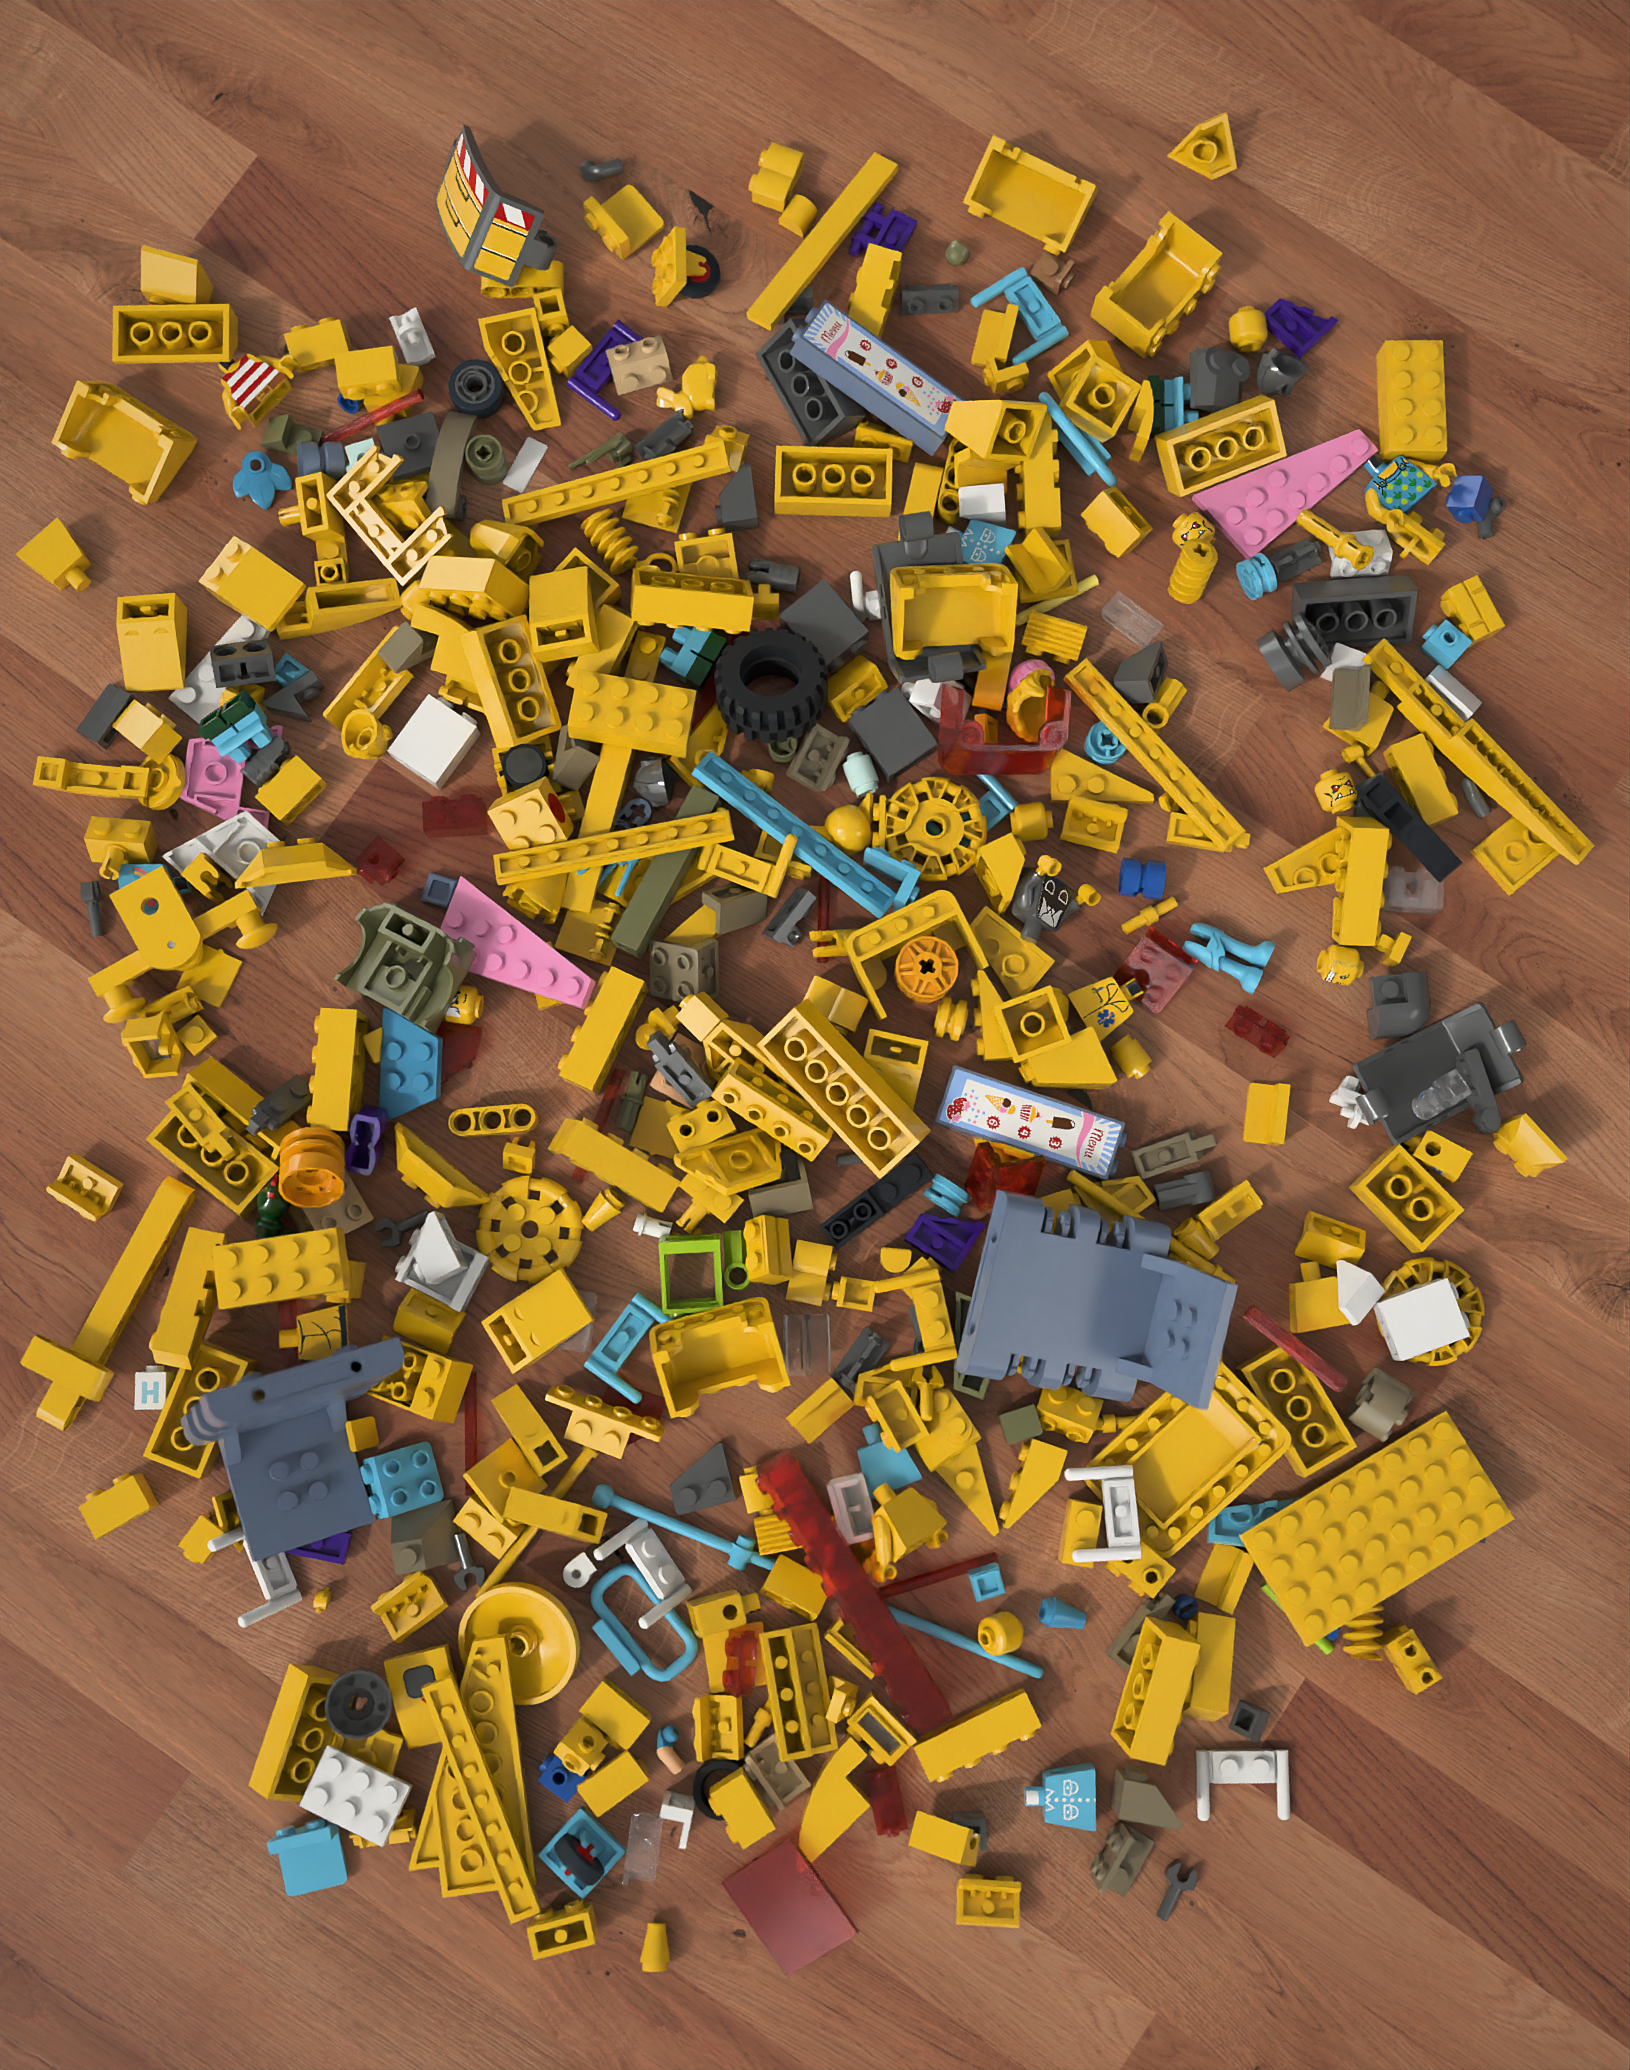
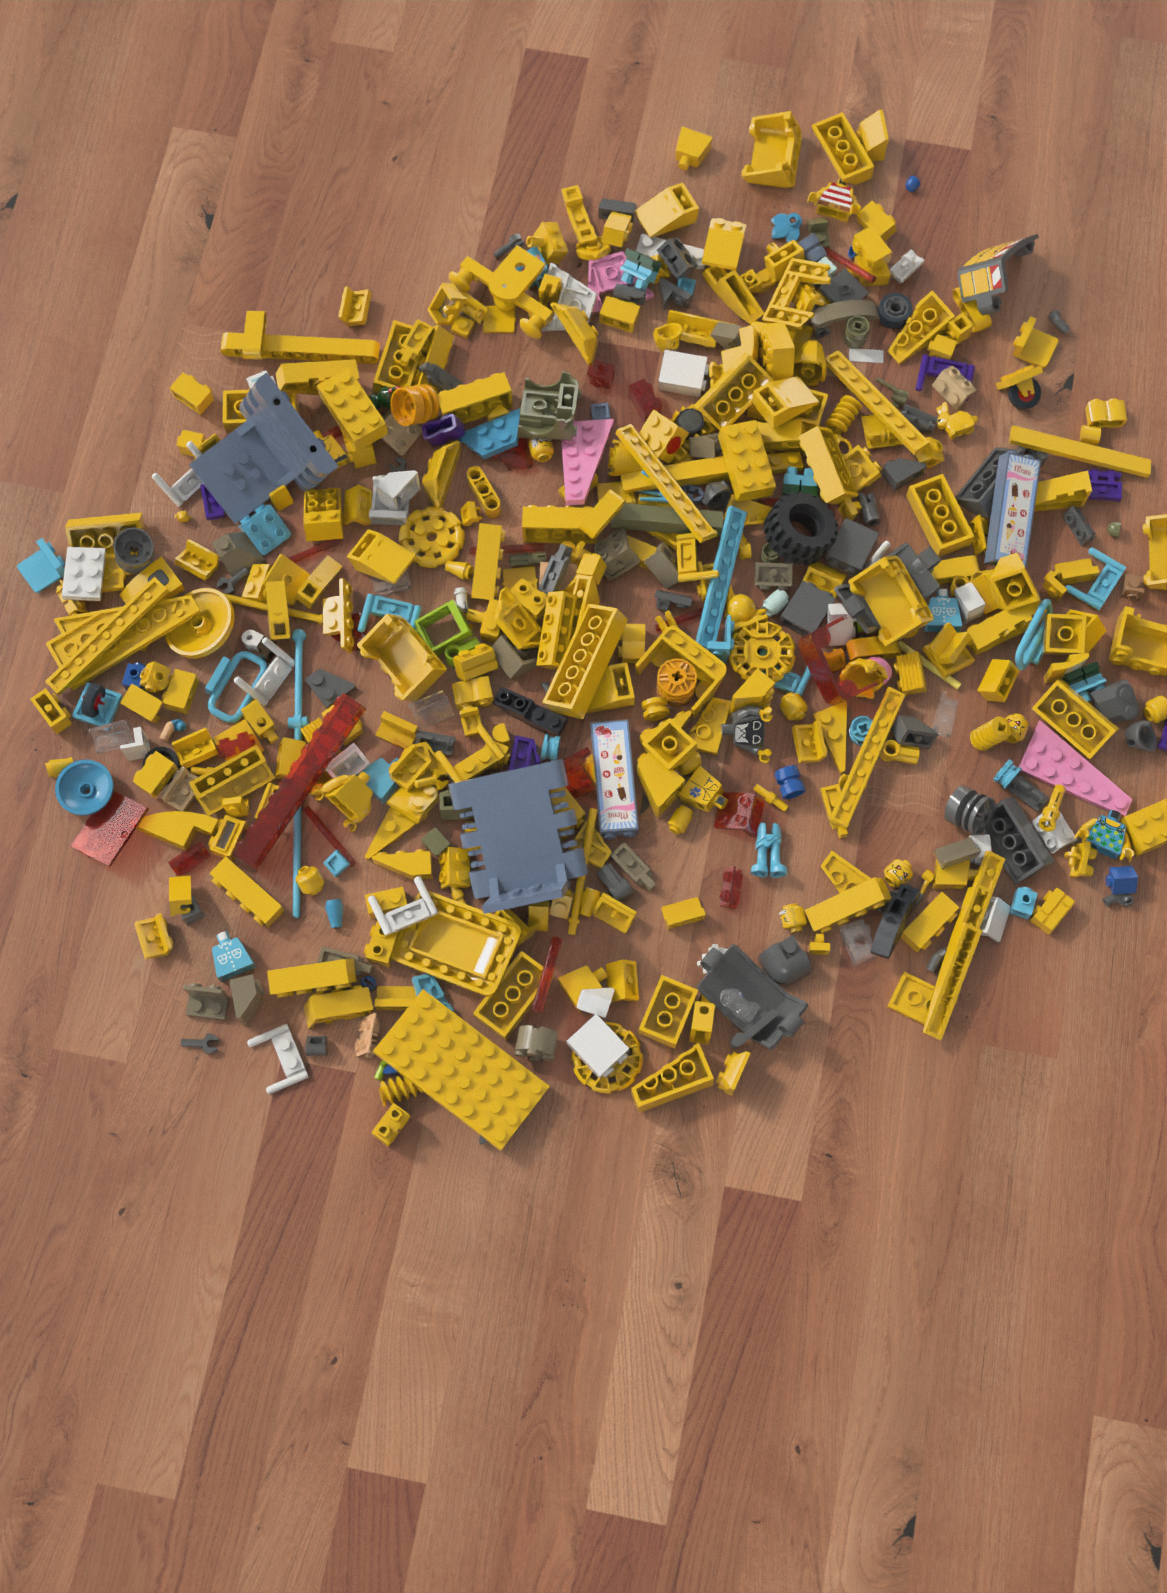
camera: 70 degrees right, 10 degrees down
none -> dark azure dish [55,760,114,816]
none -> light nougat hinge [355,1013,380,1058]
none -> yellow beam [578,489,626,540]
none -> yellow wedge [631,1042,714,1113]
none -> blue hinge [905,176,921,192]

